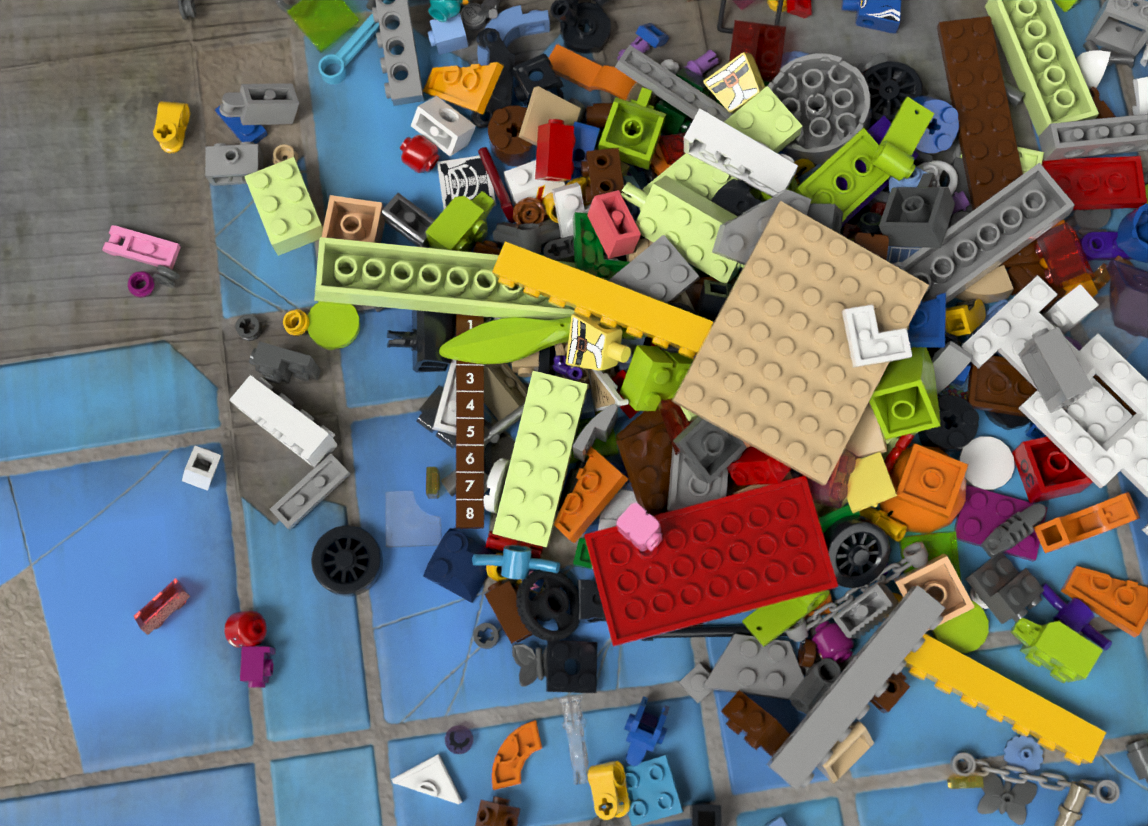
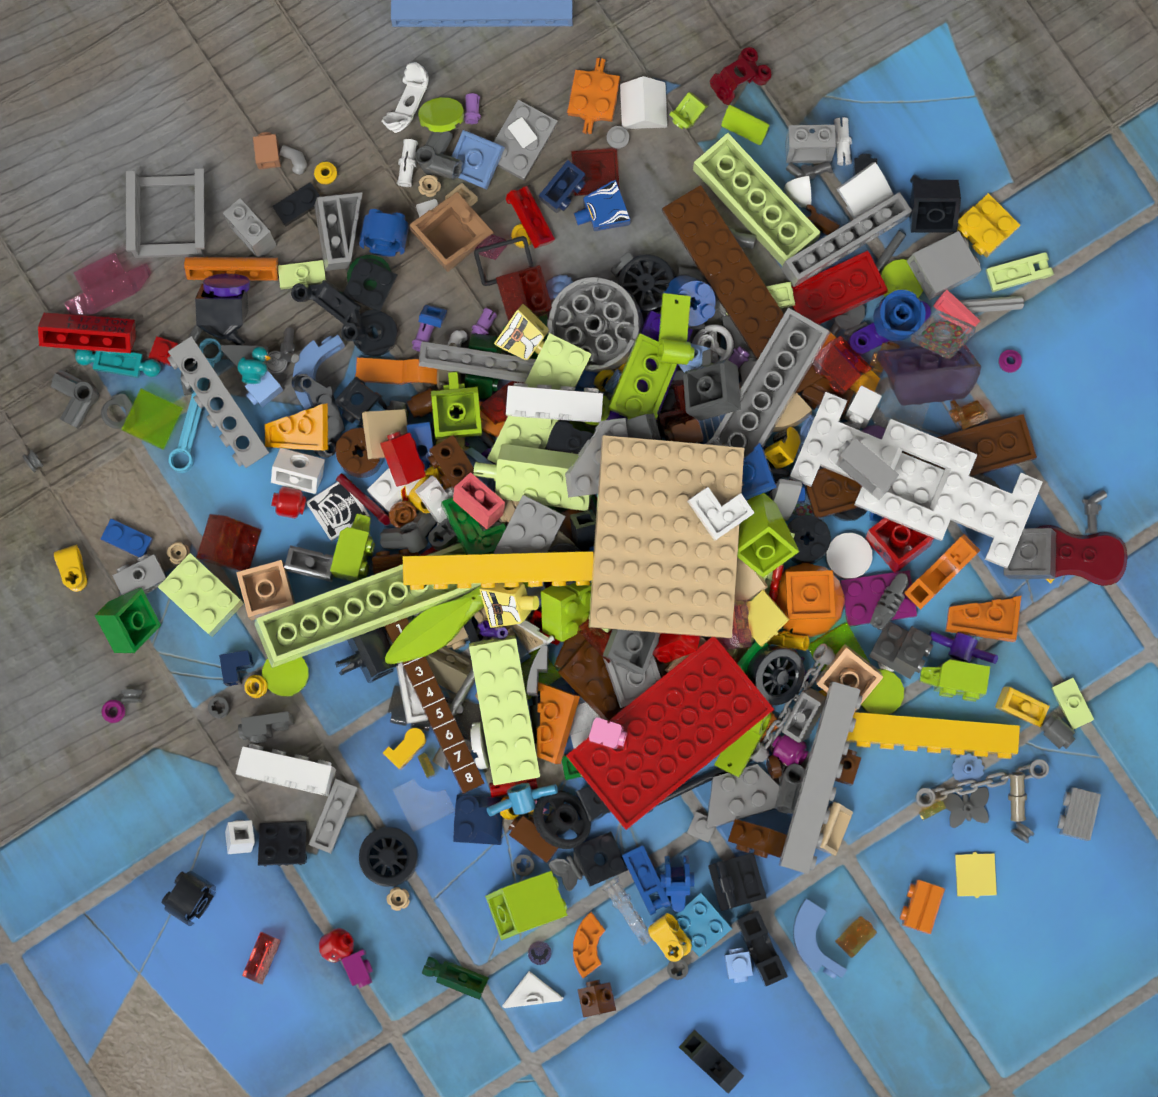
camera: 25 degrees left, 5 degrees up
bright pink plate [102,225,181,270] -> none
light grey brick [220,83,299,125] -> none
black plate [857,212,882,235] -> none
none -> green slope [94,588,161,653]
none -> black brick [161,871,216,926]
none -> clear red slope [196,514,261,571]
none -> dark blue piece [219,650,254,687]
none -> black hinge [258,821,307,867]
none -> yellow leg [383,728,426,770]
none -> tan plate [387,887,410,911]
none -> dark green plate [422,957,489,1000]
none -> lime slope [485,871,568,941]
none -> blue plate [622,845,671,916]
none -> black plate [708,852,767,911]
none -> yellow slope [995,687,1050,727]

